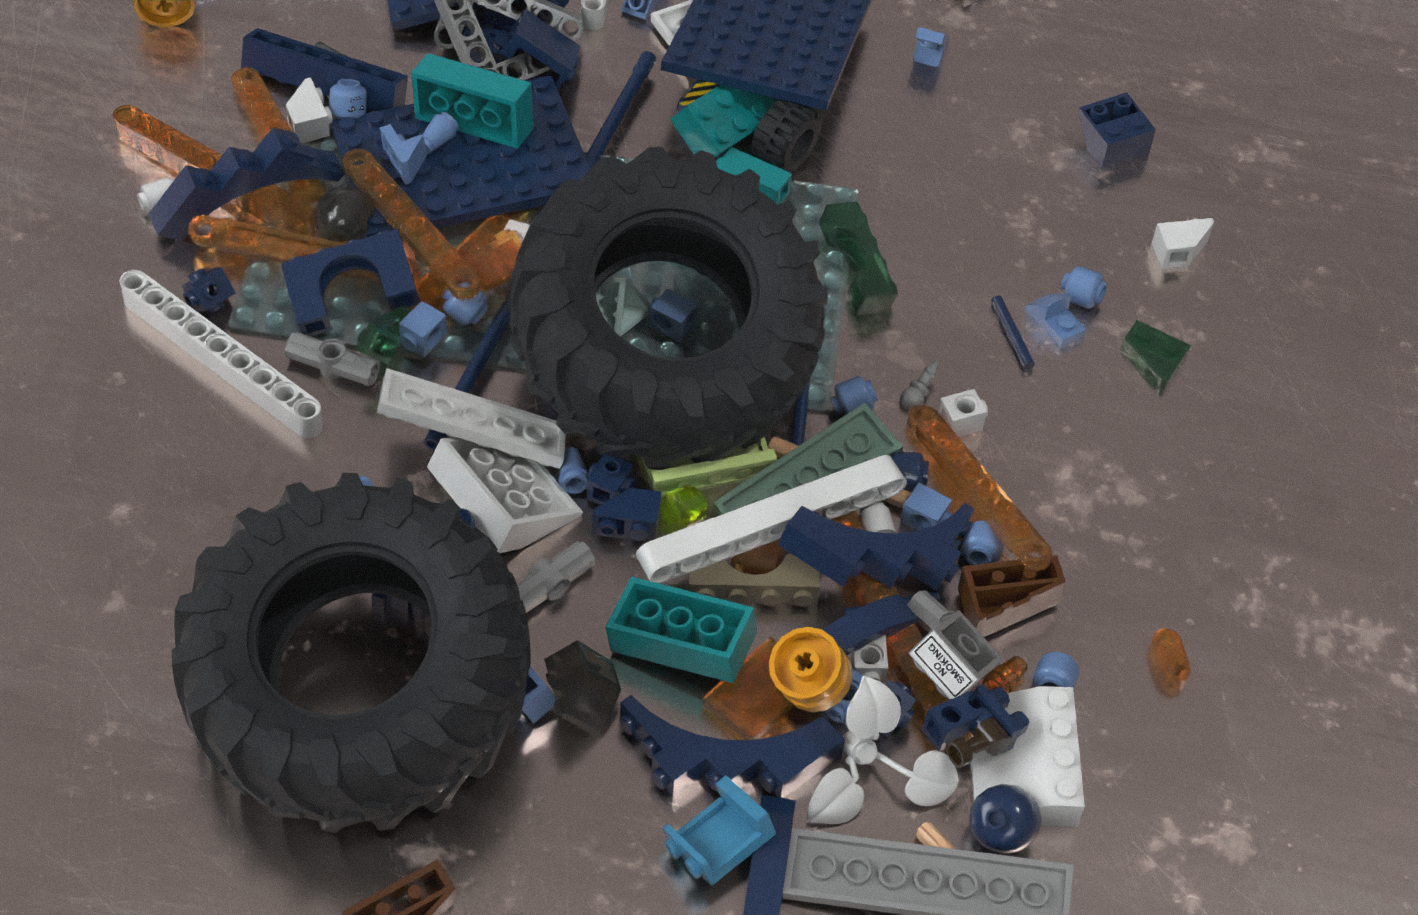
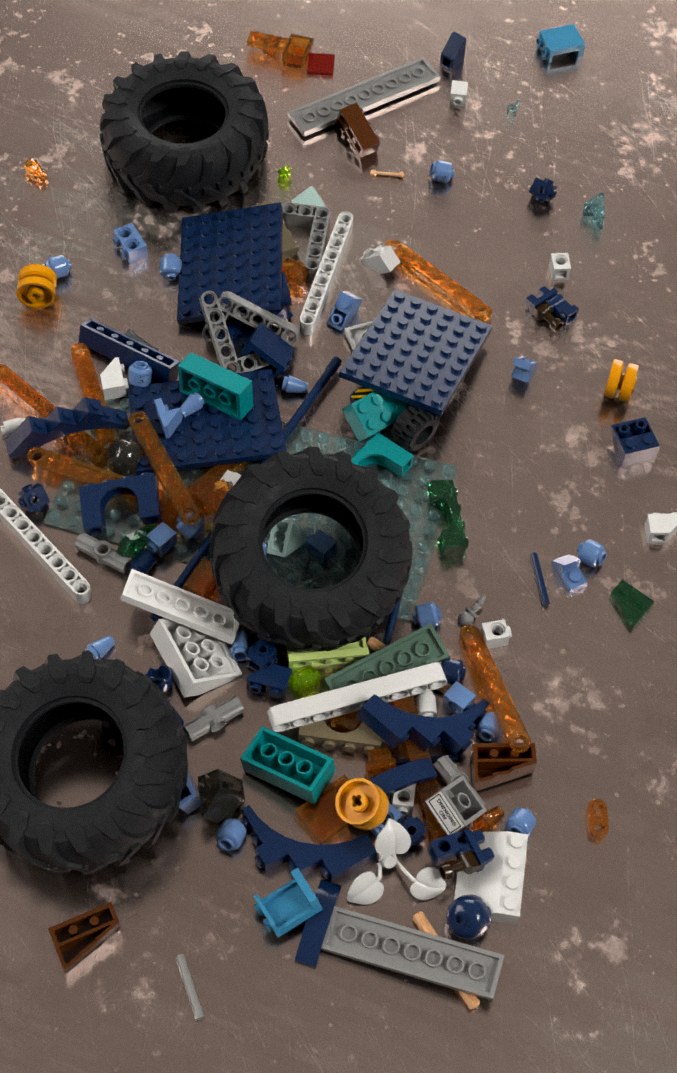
camera: 10 degrees right, 5 degrees up
none -> dark blue brick [128,550,156,574]
none -> clear orange brick [182,558,217,600]
none -> medium blue head [215,819,247,851]
none -> medium blue cone [281,375,308,393]
none -> clear orange brick [365,747,396,778]
none -> light orange wheel [603,359,639,404]

